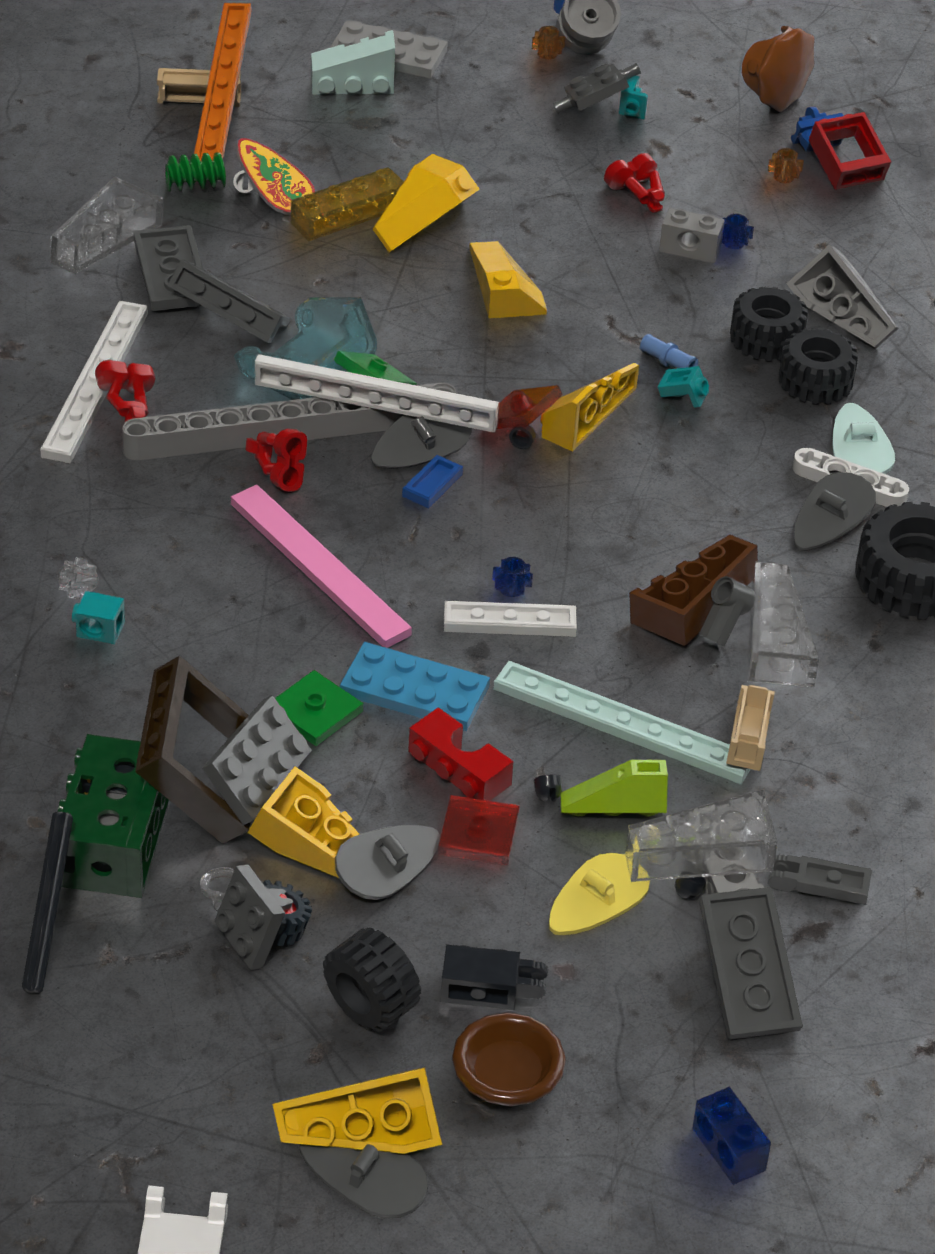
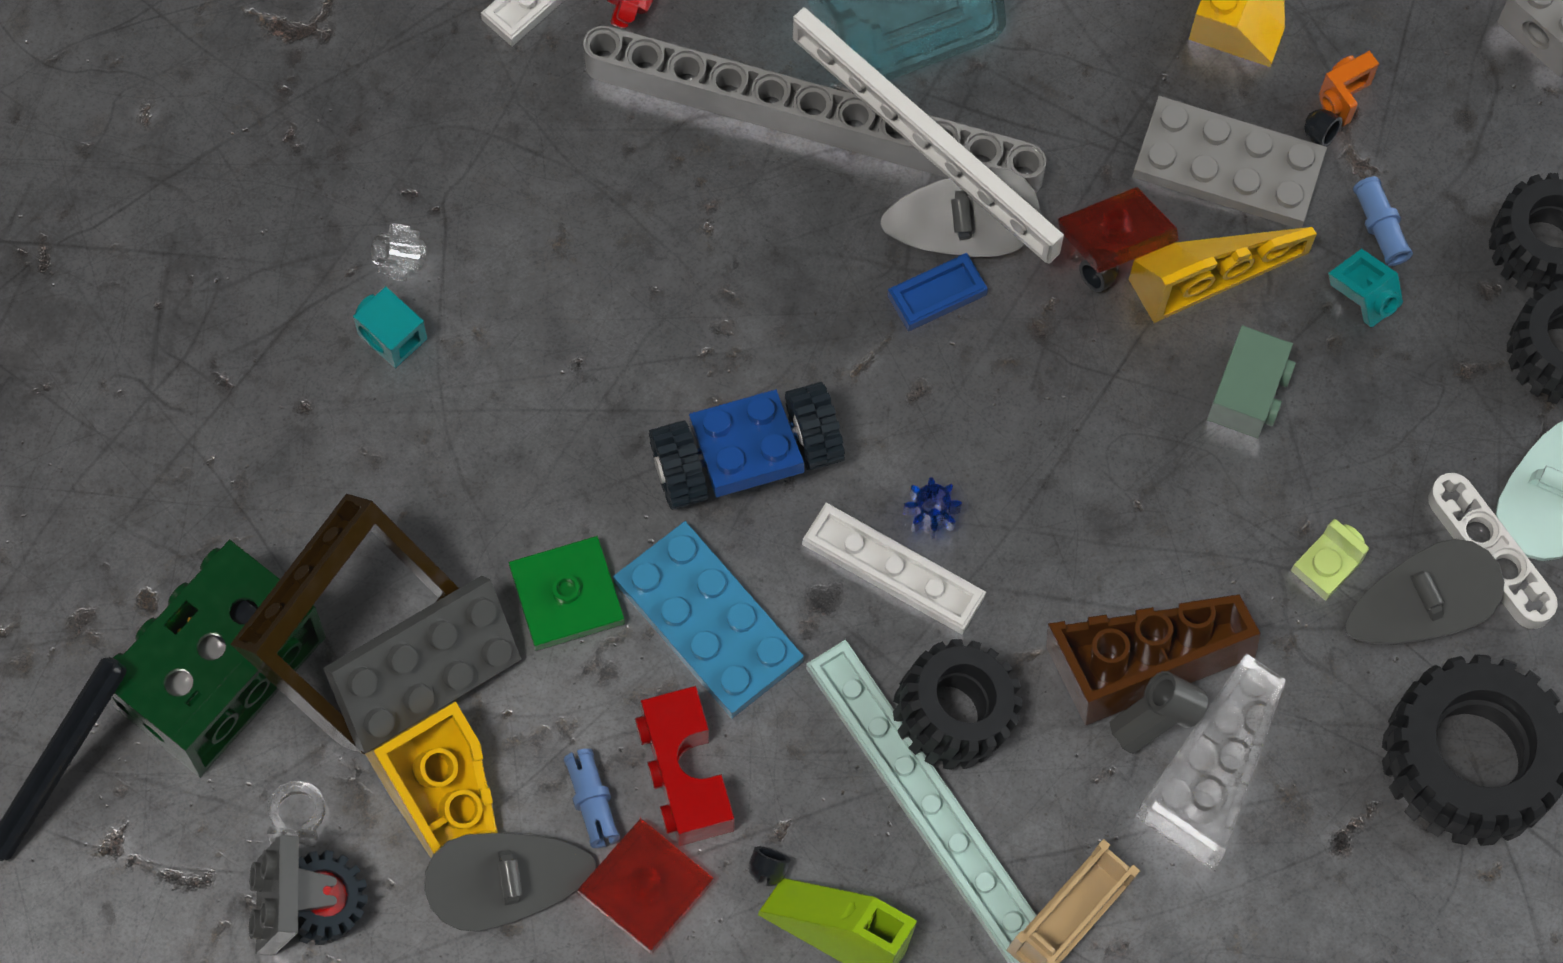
camera: 30 degrees right, 25 degrees up
bright pink tile [231,484,412,648] -> none
red piece [245,429,307,492] -> none
green plate [334,351,417,385] -> none
none -> medium blue pin [564,749,620,848]
none -> plate [649,382,845,510]
none -> black tyre [893,639,1023,770]
none -> light grey plate [1132,96,1327,228]
none -> sand green brick [1207,325,1296,439]
none -> yellowish green bracket [1291,519,1369,601]
none -> black hinge [1304,109,1343,147]
none -> orange bracket [1318,50,1379,126]

